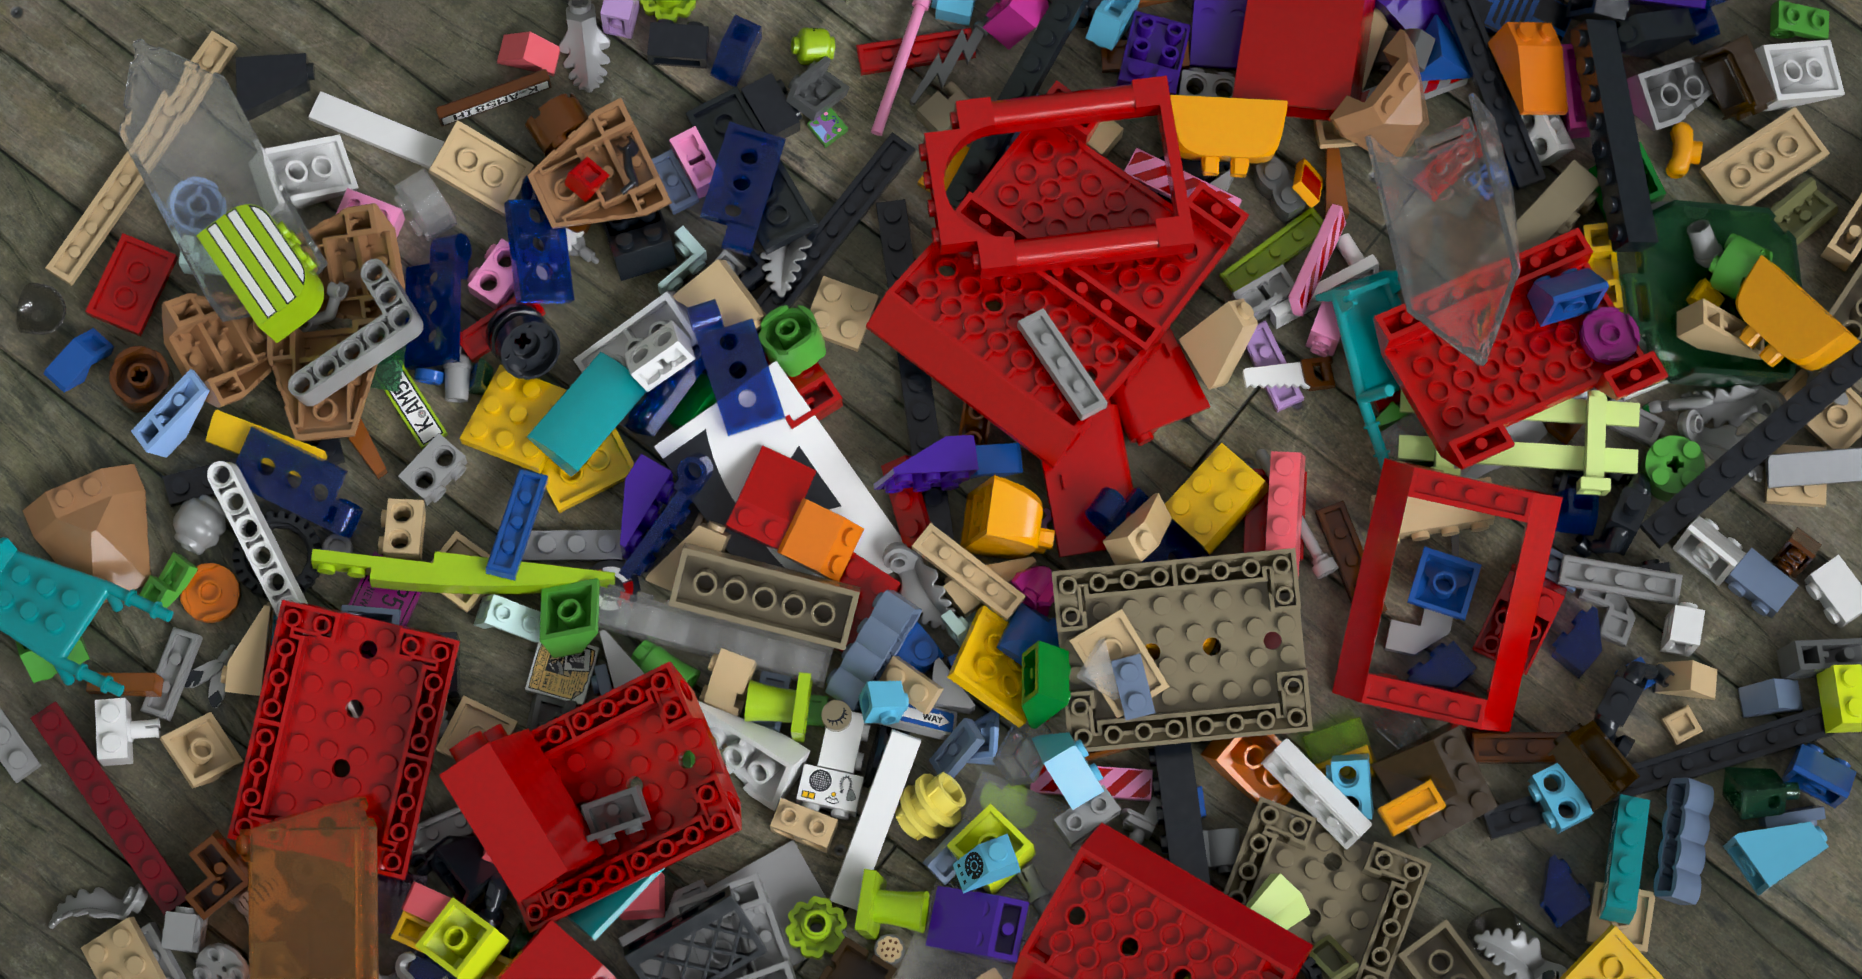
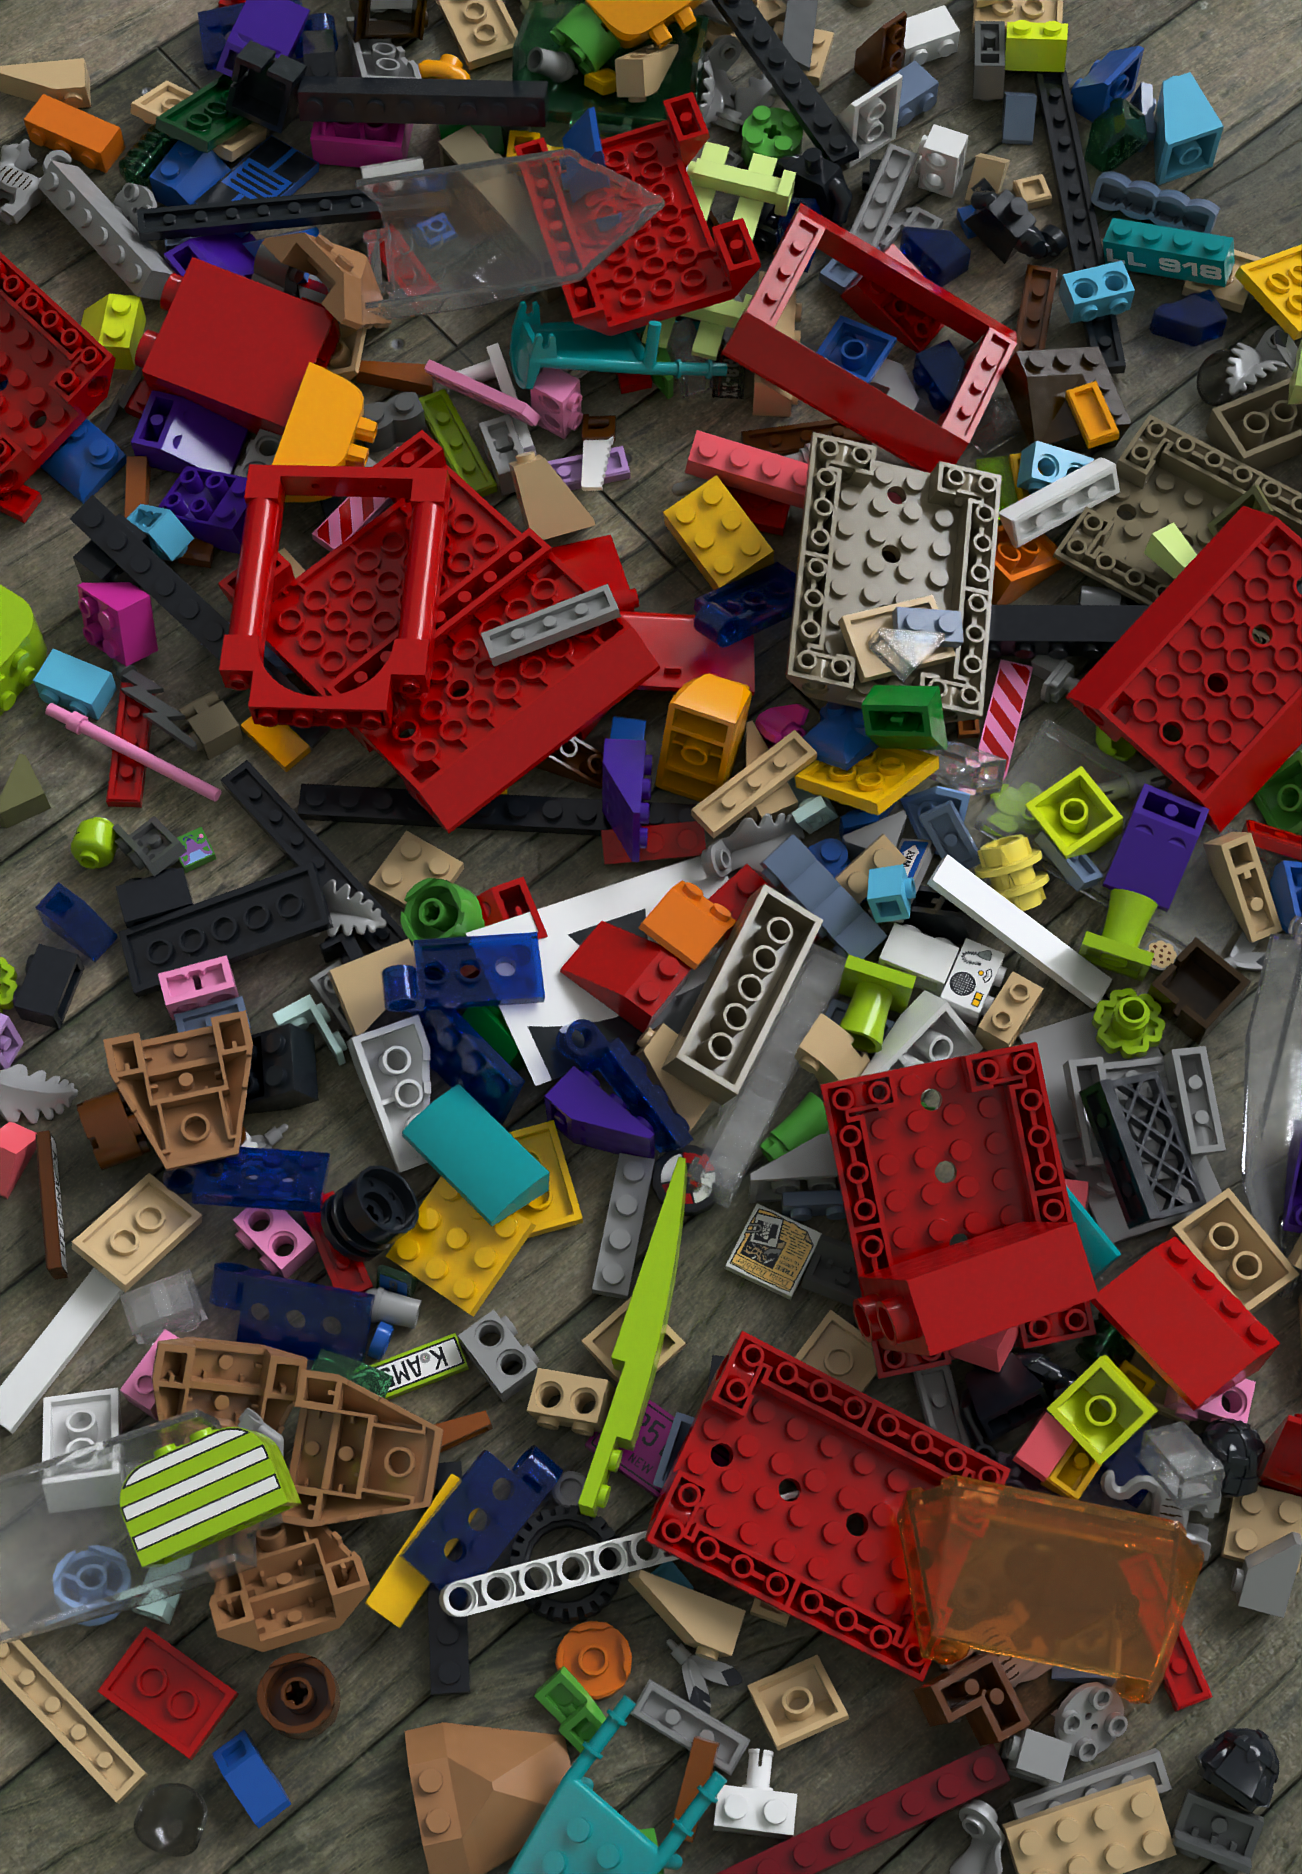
camera: 75 degrees left, 10 degrees down
light blue slope [131,369,210,458] -> none
light grey hair [173,495,226,555] -> none
light grey beam [288,259,423,406] -> none
light aqua bracket [473,594,541,643] -> none
blue tile [486,468,548,581] -> none
bright green slope [539,578,600,658] -> none
red slope [564,156,609,202] -> none
dark grey bracket [581,785,652,845] -> none
black piece [617,135,639,195] -> none
white brick [624,320,695,392] -> none
clear blue hinge [700,122,786,257] -> none
dark tan tile [821,700,852,732] -> none
medium azure slope [953,834,1021,893] -> none
medium azure slope [1032,732,1104,810] -> none
light grey brick [1052,785,1121,849] -> none
tan slope [1103,493,1172,565] -> none
light orange tile [1292,158,1323,208] -> none
orange slope [1488,22,1568,115] -> none
dark brown window [1548,720,1640,813] -> none
magenta tile [1579,307,1640,365] -> none
light grey piece [1642,396,1713,414] -> none

